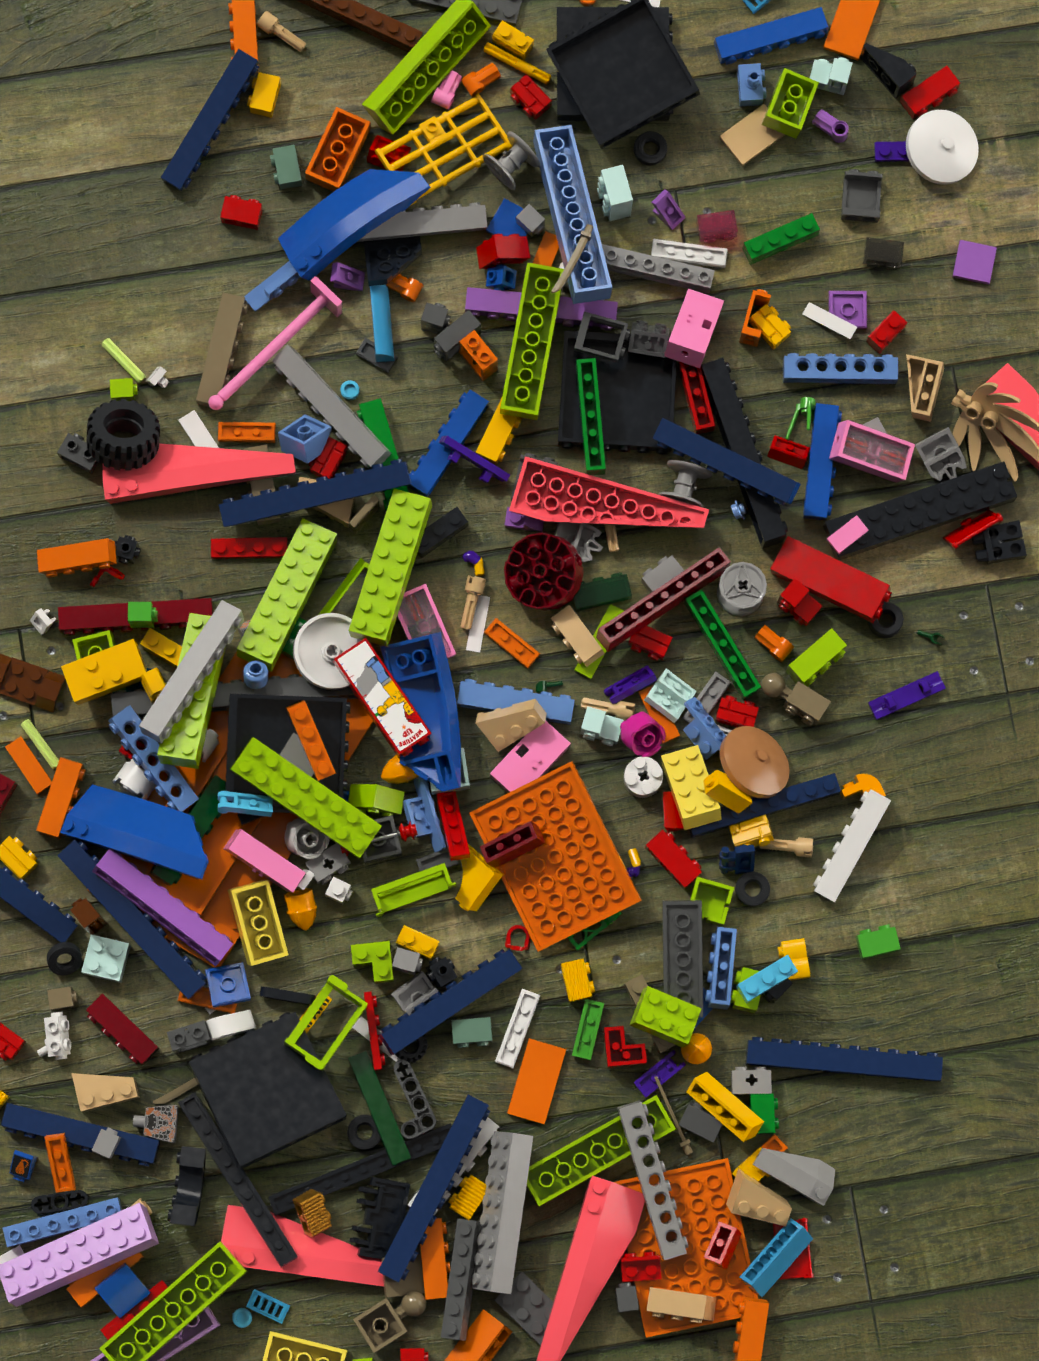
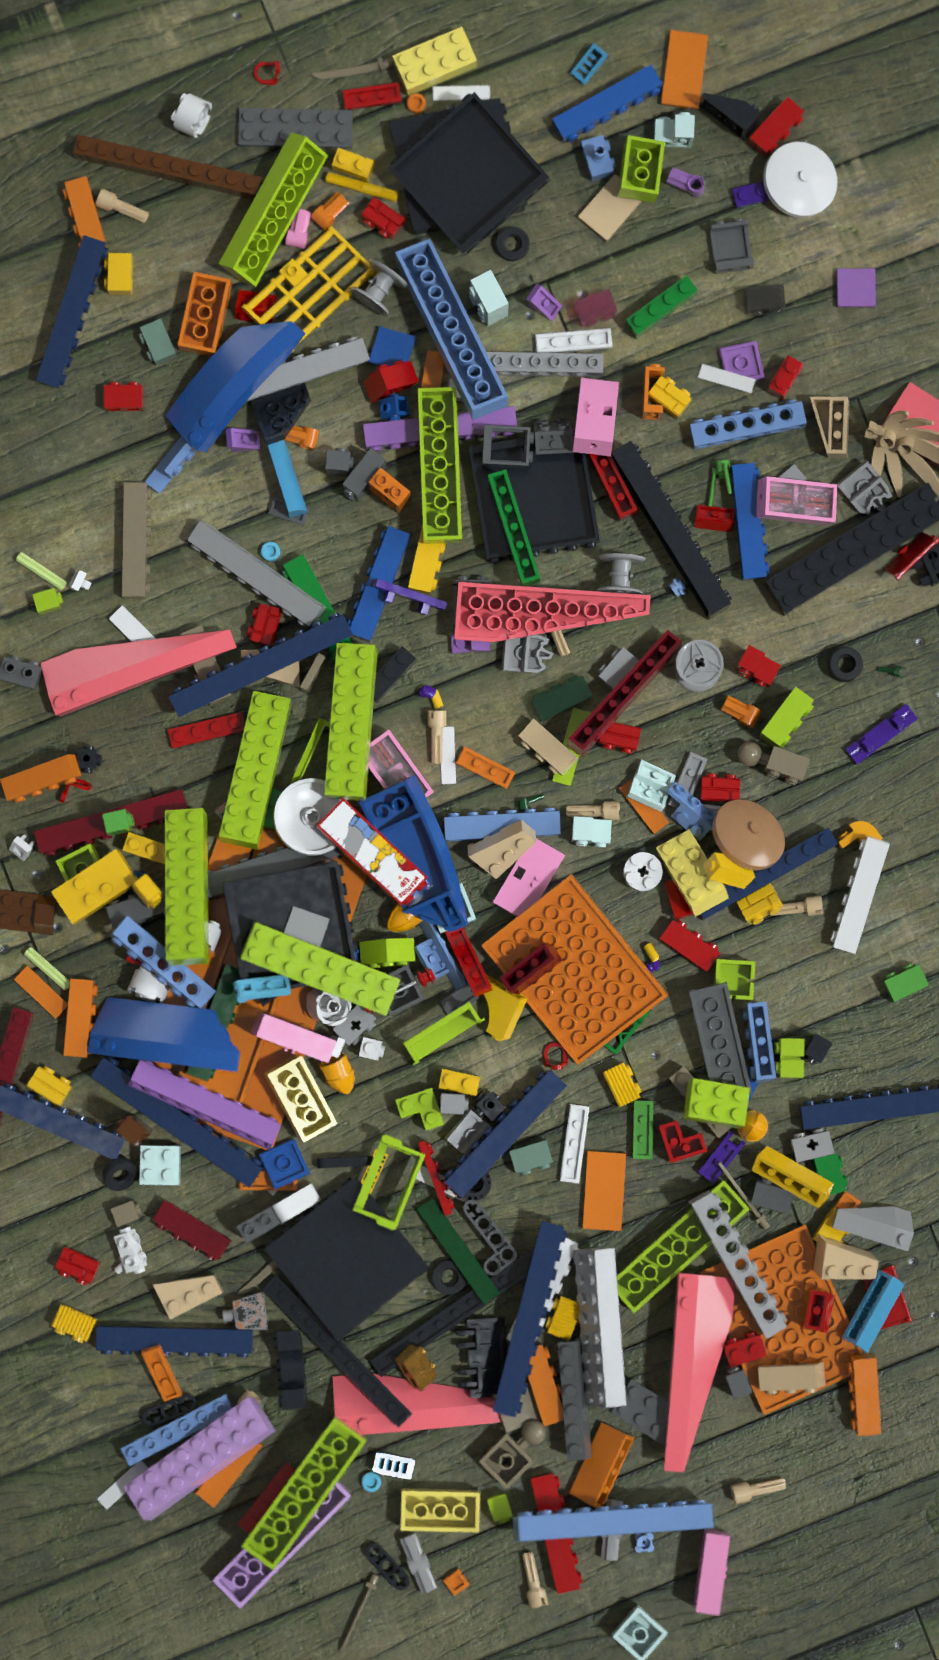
camera: 10 degrees left, 5 degrees up
slope [9,1150,38,1182] -> none
black tyre [86,399,160,471] -> none
light grey brick [92,1127,121,1159] -> none
blue tile [95,1263,150,1318] -> none
light grey brick [139,600,244,744] -> none
bright pink piece [208,277,342,410] -> none
orange tile [218,422,276,443] -> none
medium blue head [243,660,269,689] -> none
medium blue slope [278,415,332,463] -> none
orange brick [286,700,336,781] -> none
dark red brick [504,533,583,611] -> none
light grey brick [516,204,545,237] -> none
dark tan sword [551,224,593,294] -> none
dark purple hinge [604,665,657,704] -> none
dark pink brick [620,712,665,757] -> none
dark blue brick [653,418,801,506] -> none
green brick [684,589,761,700] -> none
dark blue plate [719,845,755,875] -> none
black tyre [735,872,770,907] -> none
medium azure brick [736,955,798,1003] -> none
red brick [770,536,892,623] -> none
yellow brick [777,938,810,981] -> none
bright pink tile [827,515,869,554] -> none

